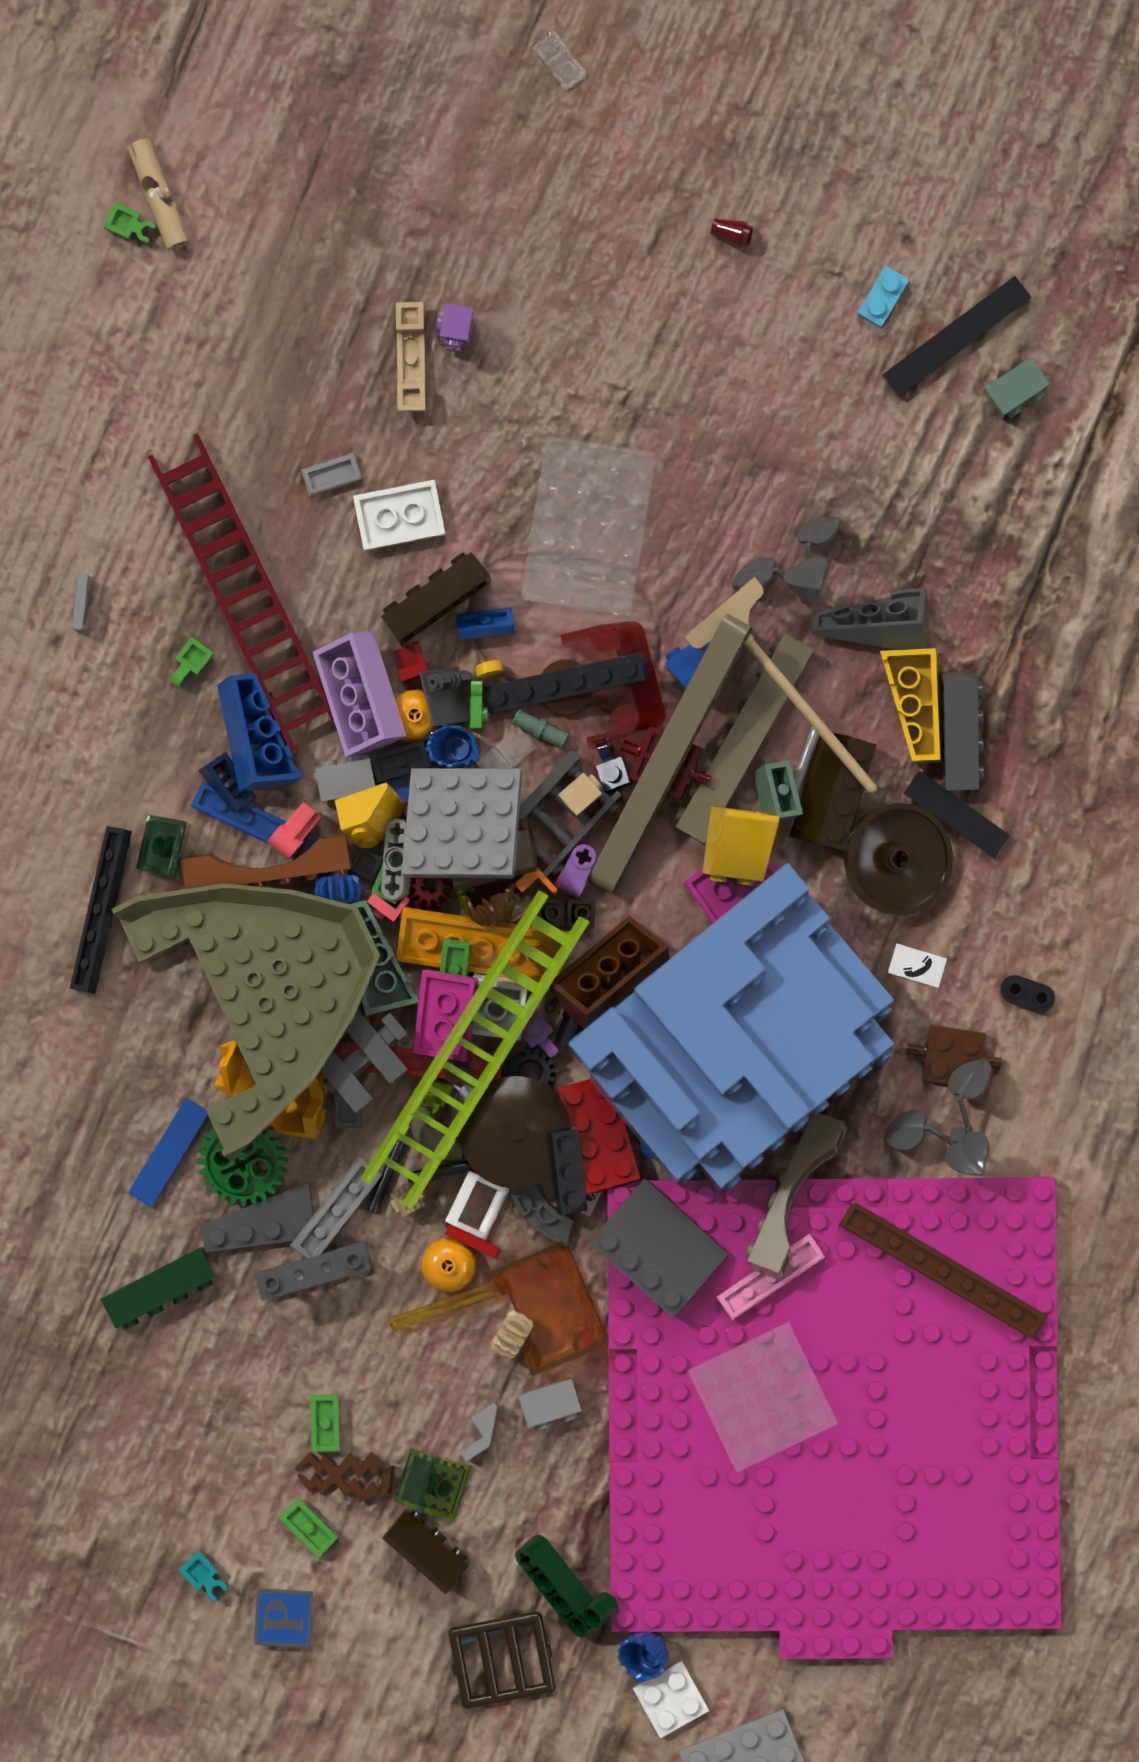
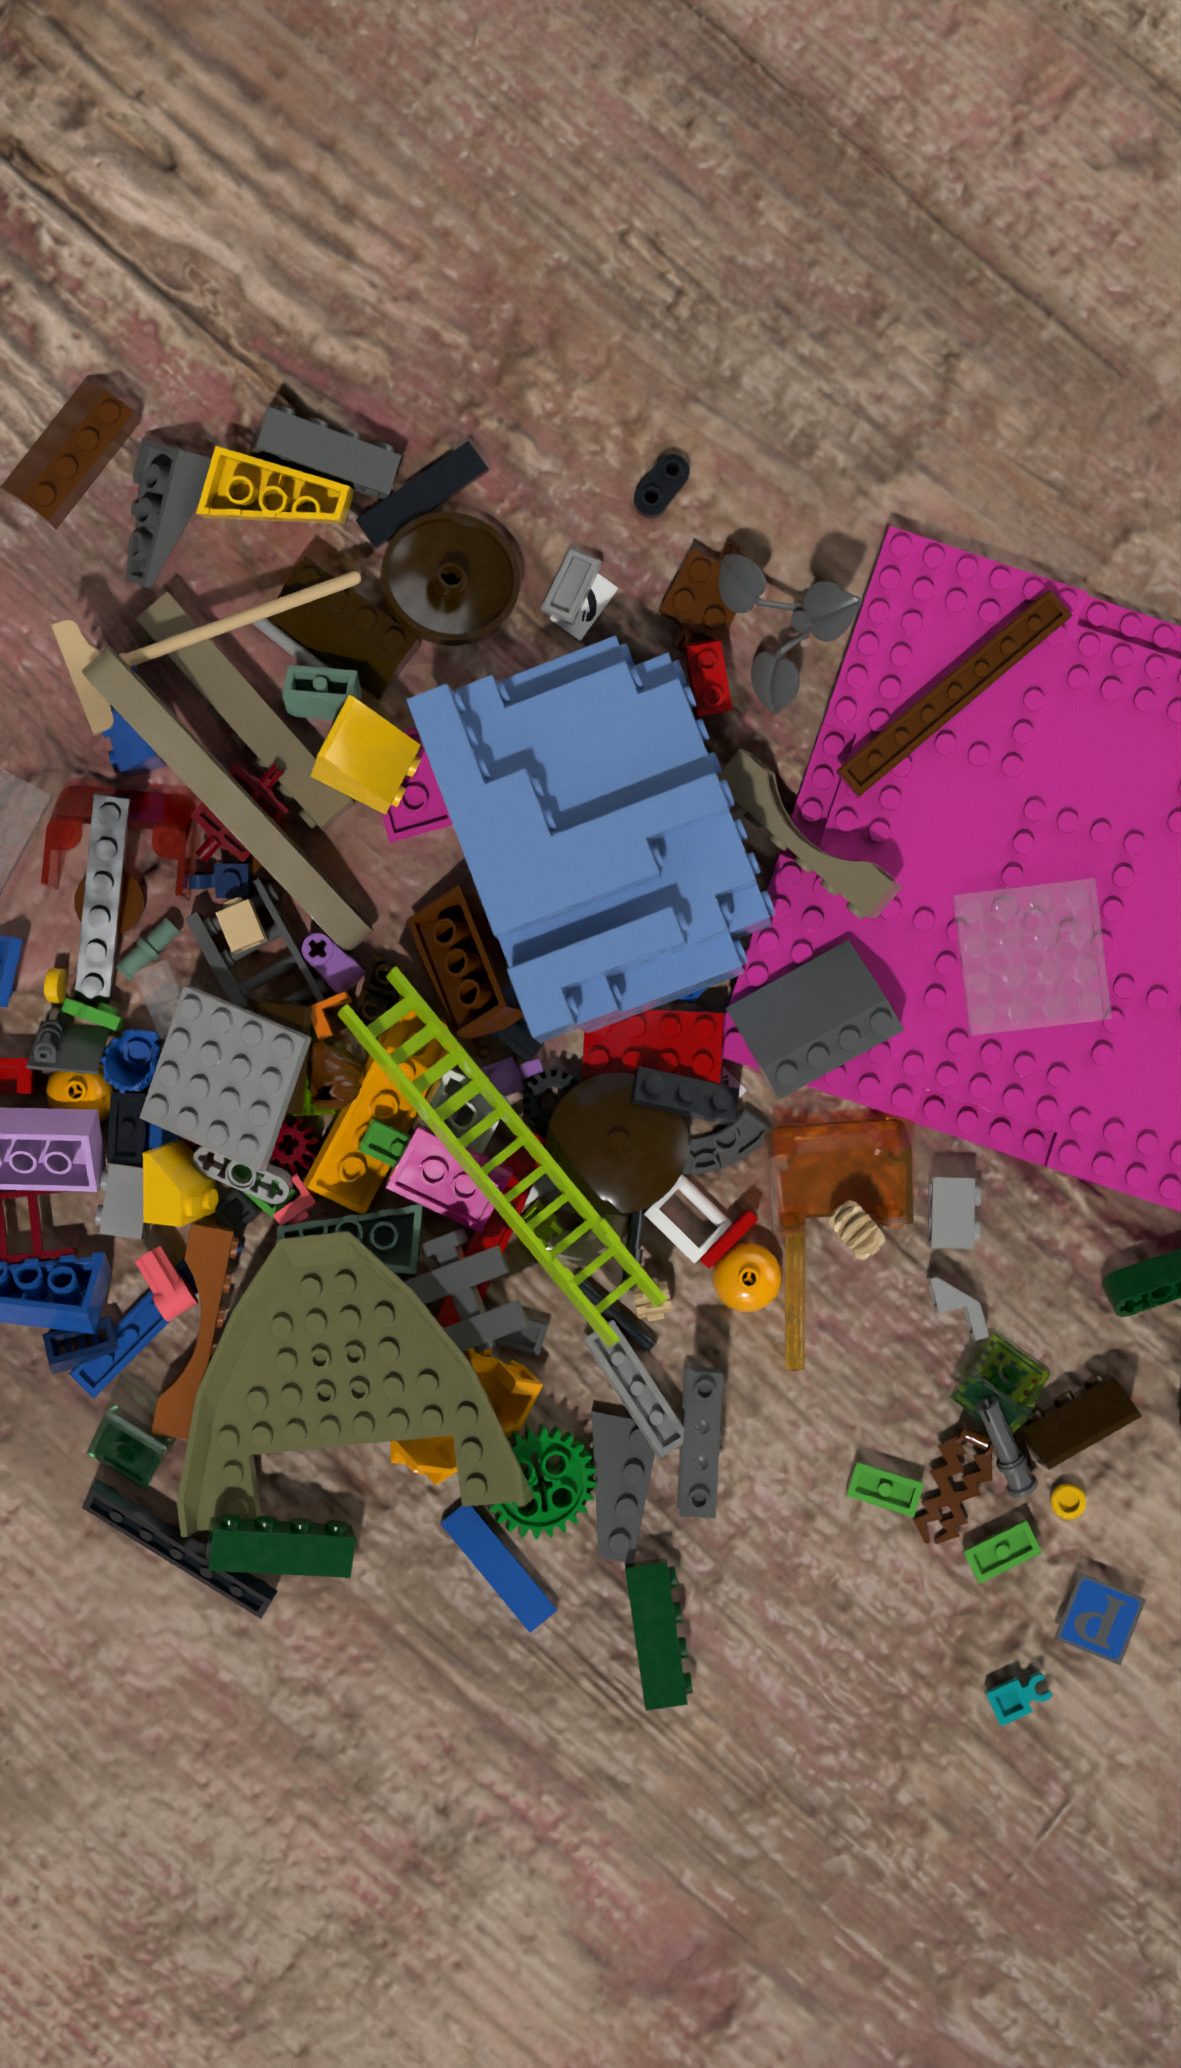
camera: 75 degrees left, 0 degrees up
blue gear [314,875,362,904] -> none
plate [444,1060,473,1088] -> none
bright pink tile [716,1234,825,1320] -> none
dark grey plant [732,516,841,604] -> none
none -> reddish brown slope [0,379,141,530]
none -> dark green brick [206,1514,356,1578]
none -> light grey tile [541,547,602,626]
none -> red brick [683,639,733,717]
none -> dark grey pin [976,1396,1038,1497]
none -> yellow tile [1049,1483,1086,1520]

